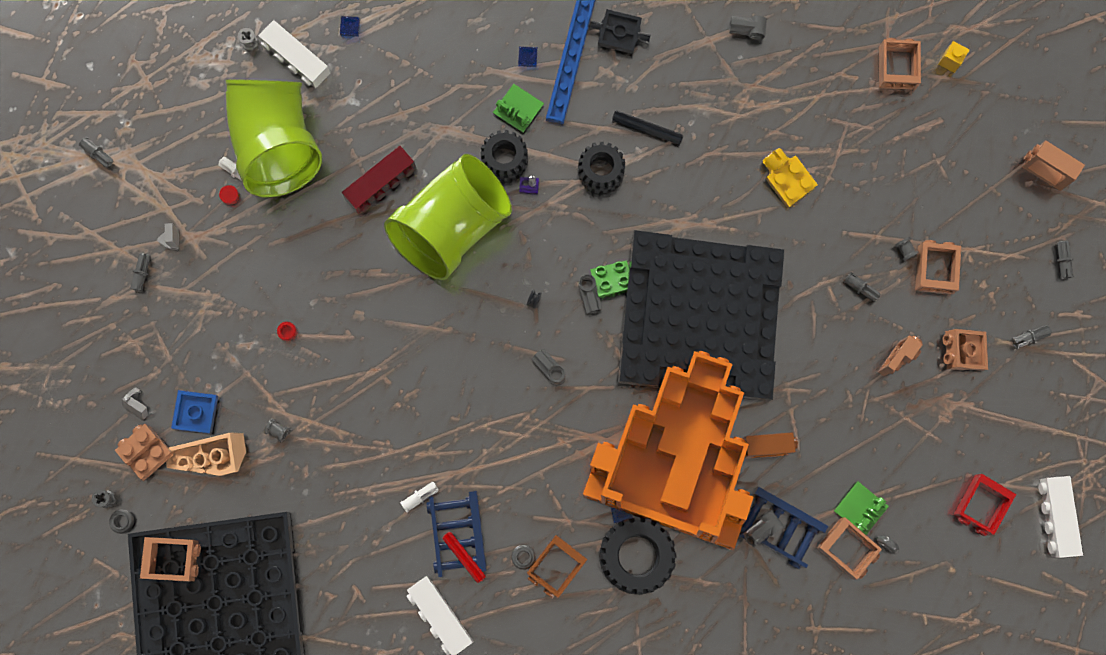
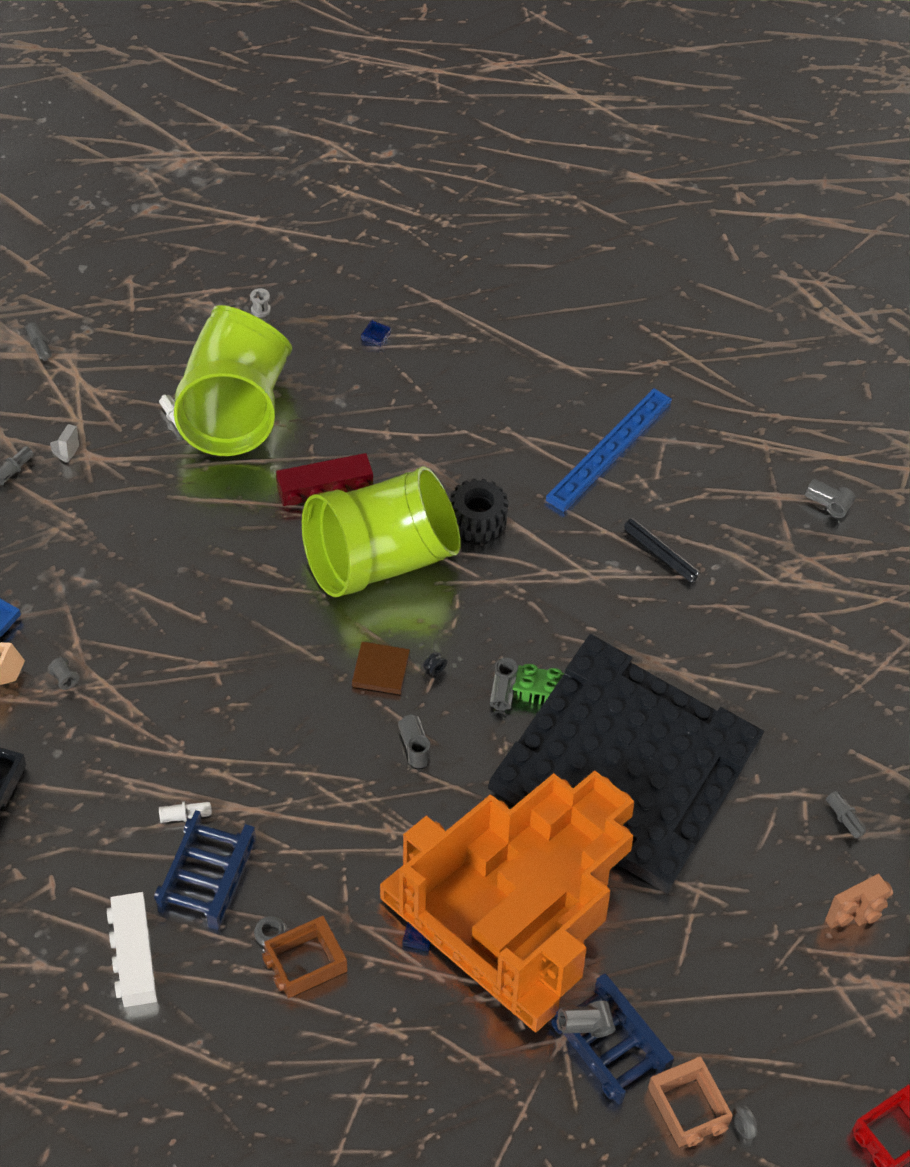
camera: 25 degrees right, 25 degrees down
red tile [219,185,240,205] -> none
white brick [258,20,330,89] -> none
red tile [277,321,297,341] -> none
red axle [443,532,486,583] -> none
bright green hinge [493,84,544,133] -> none
clear blue tile [518,46,538,67] -> none
dark purple piece [519,176,539,193] -> none
black tyre [578,142,625,193] -> none
black plate [589,9,651,54] -> none
black tyre [599,517,677,595] -> none
dark orange window [742,432,798,459] -> none
yellow plate [763,148,818,208] -> none
bright green hinge [834,481,889,535] -> none
none -> reddish brown tile [352,641,410,695]

